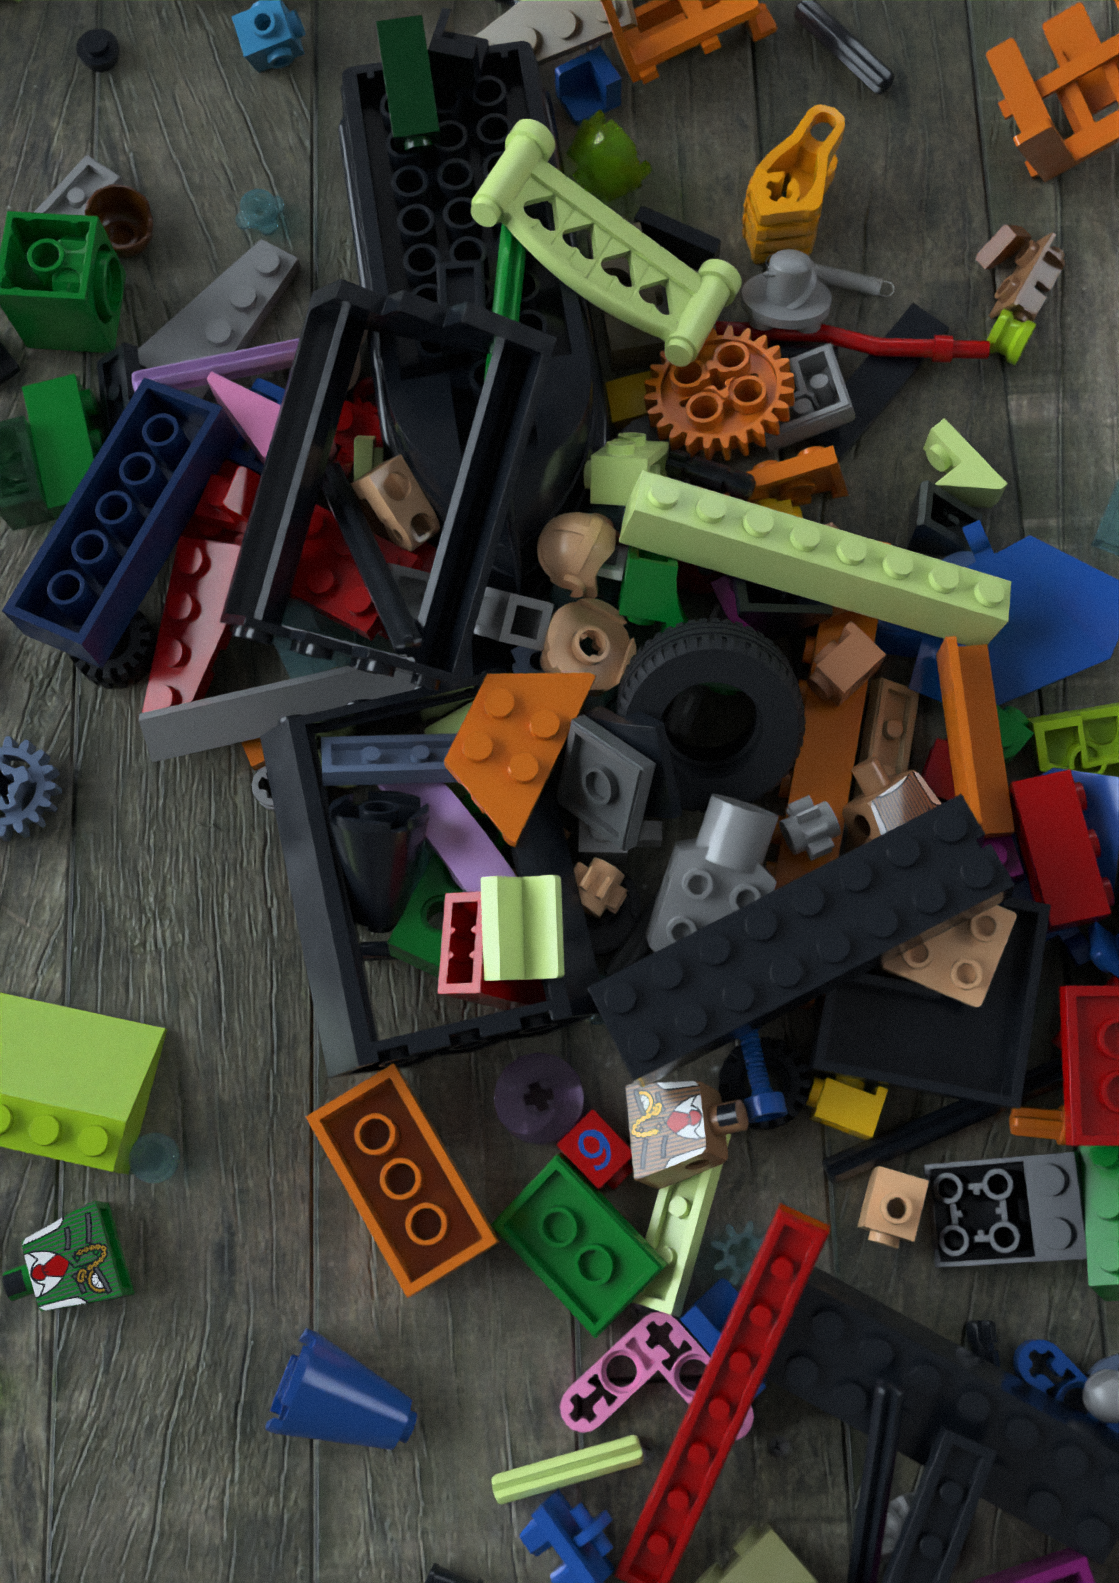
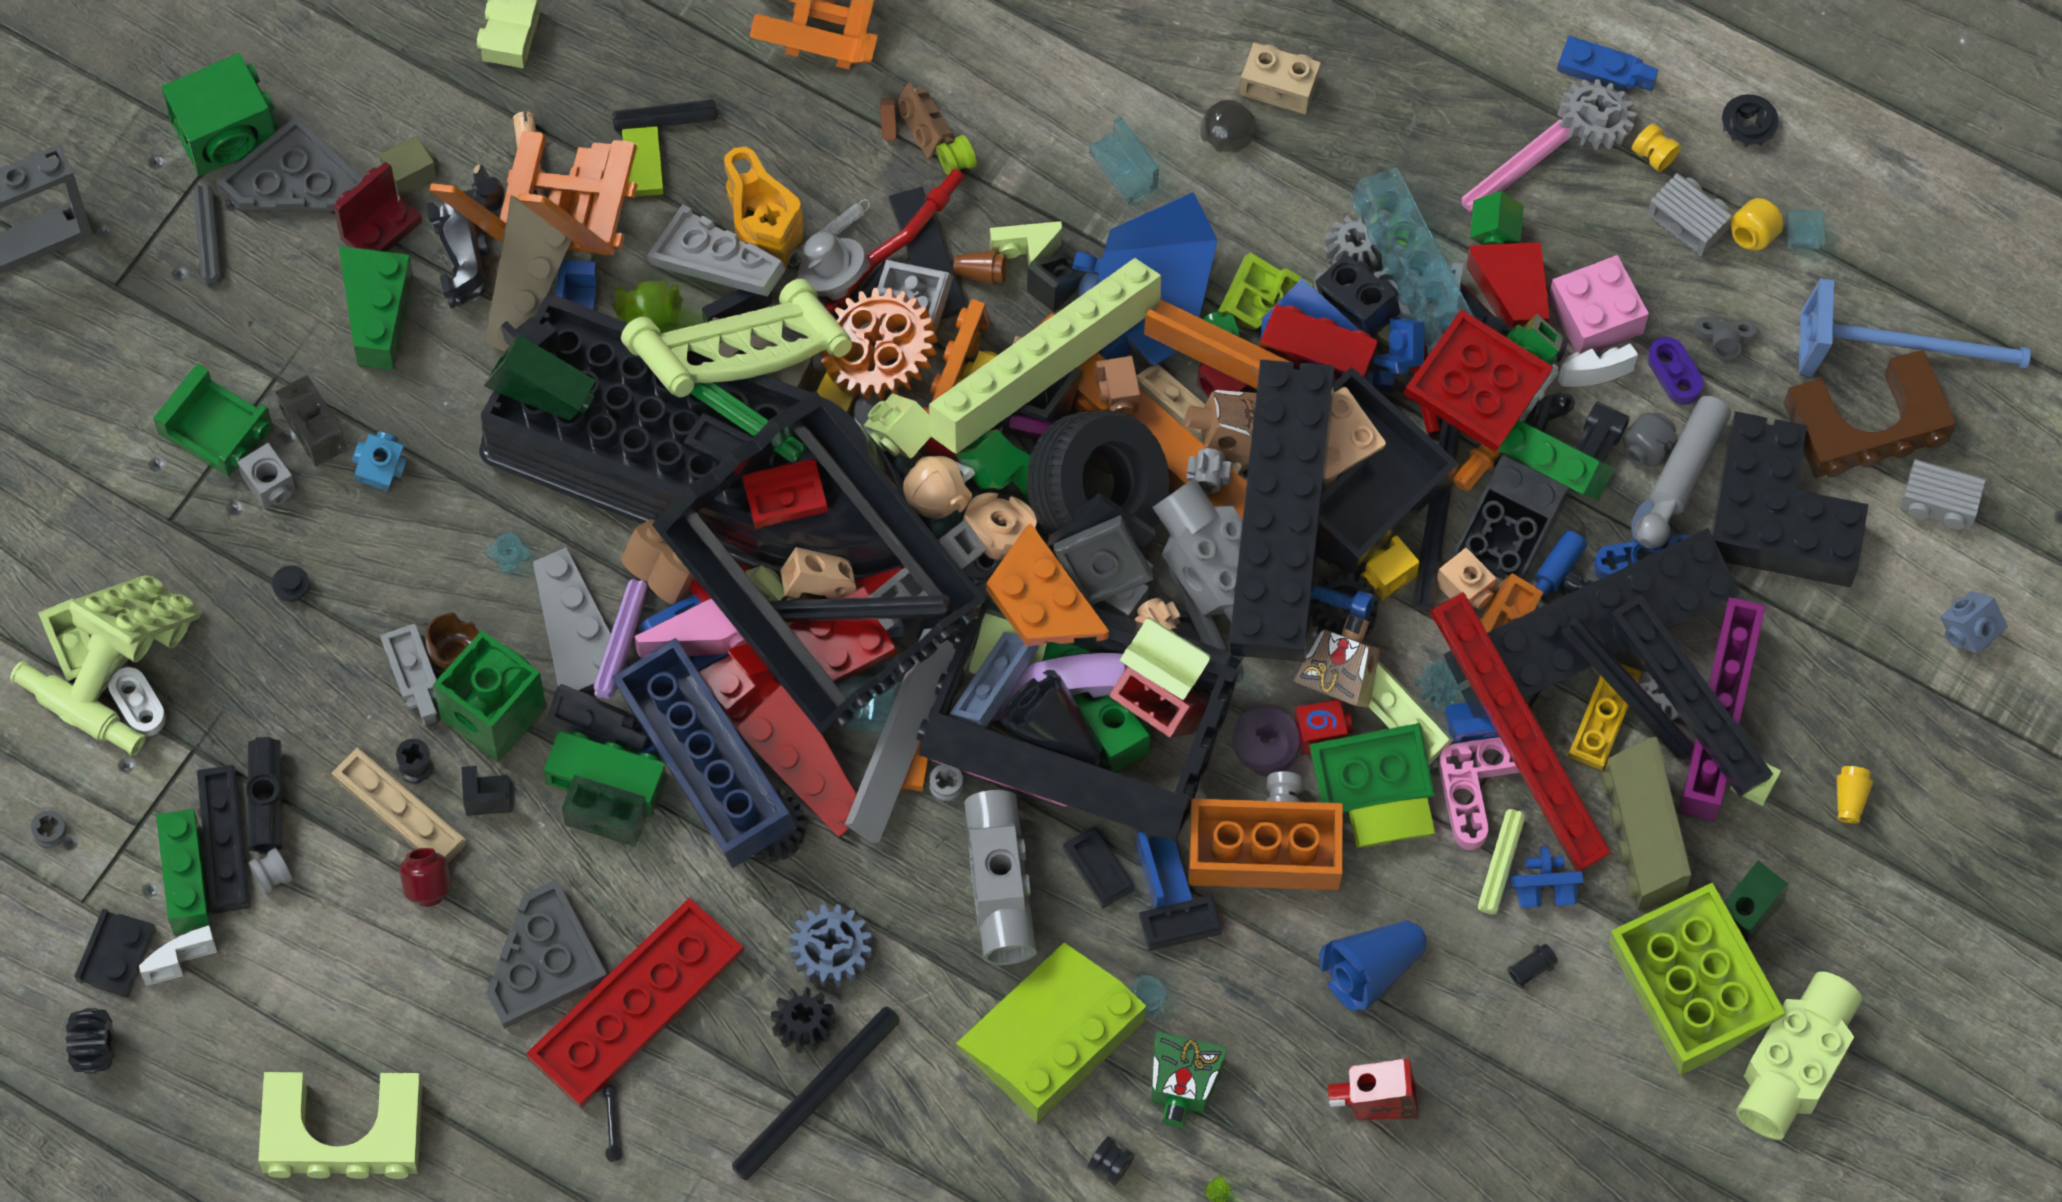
camera: 65 degrees left, 10 degrees down
black axle [665,449,756,501] -> none
none -> lime tile [622,126,663,197]
none -> light grey wing [647,204,785,297]
none -> red plate [742,458,828,529]
none -> dark orange cone [953,250,1008,286]
none -> light grey brick [964,790,1037,965]
none -> black tile [1063,826,1135,909]
none -> blue panel [1136,830,1192,909]
none -> black plate [1139,895,1222,951]
none -> light grey wheel [1266,771,1304,802]
none -> torso [1328,1059,1418,1120]
none -> lime slope [1349,798,1435,848]
none -> orange hinge [1480,573,1543,633]
none -> blue cylinder [1534,530,1587,599]
none -> yellow tile [1568,663,1642,771]

